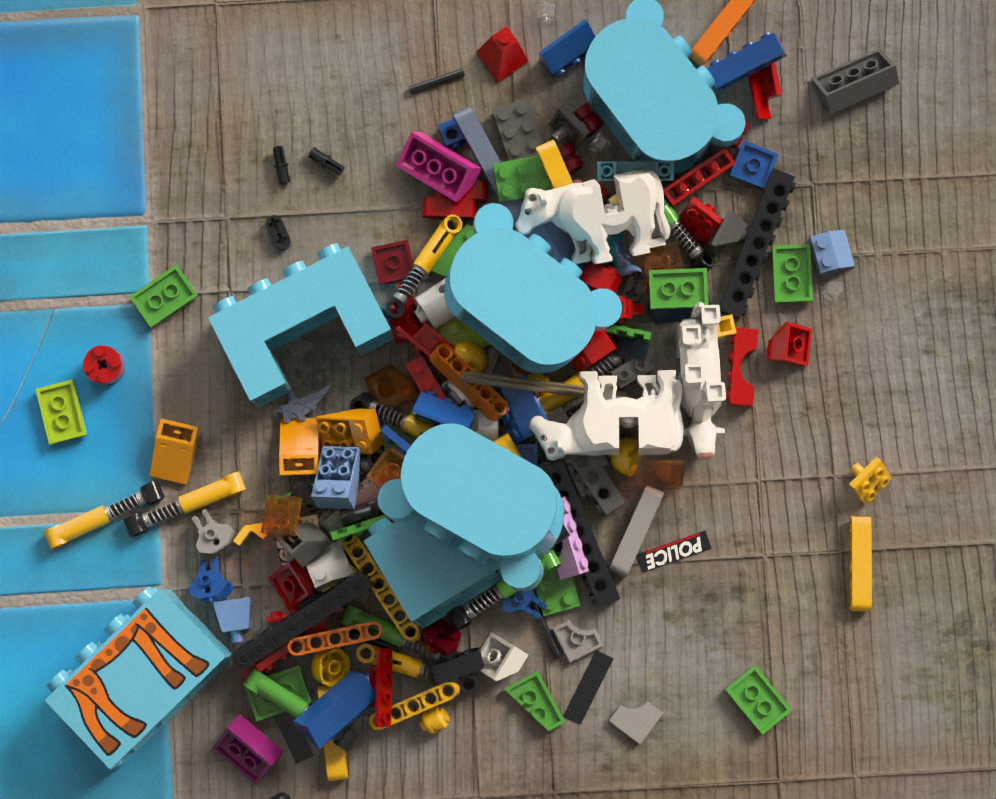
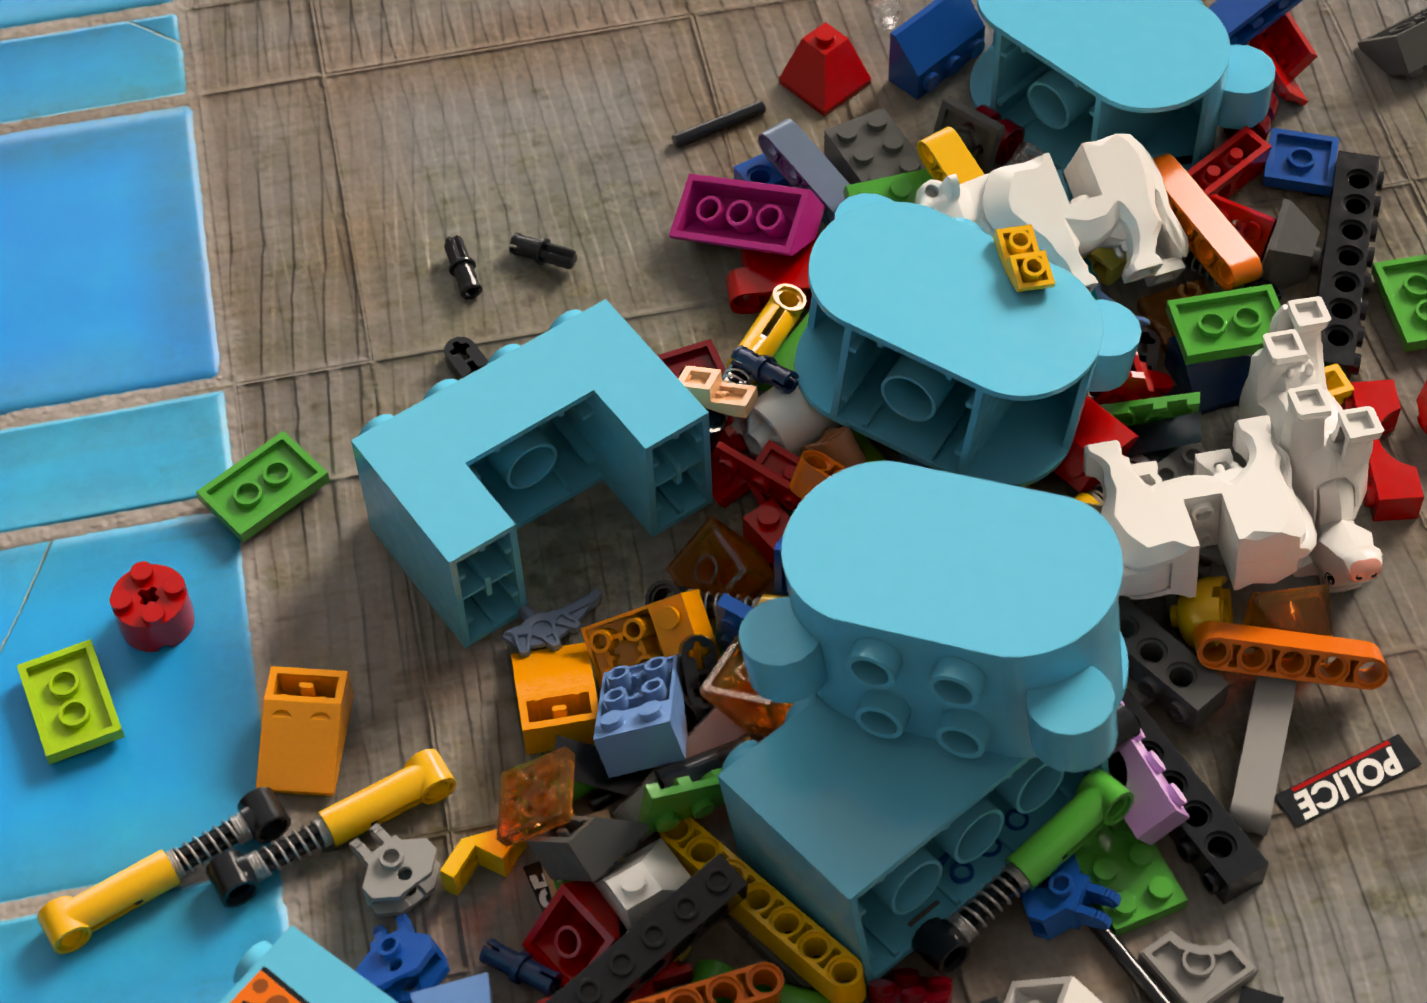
camera: 10 degrees left, 30 degrees down
none -> dark blue pin [479,938,563,997]
none -> light nougat slope [678,366,758,419]
none -> black beam [679,634,722,709]
none -> dark blue pin [731,345,799,394]
none -> nougat piece [800,426,866,468]
none -> yellow slope [993,224,1055,292]
none -> beam [1153,153,1262,291]
none -> orange beam [1192,621,1389,690]

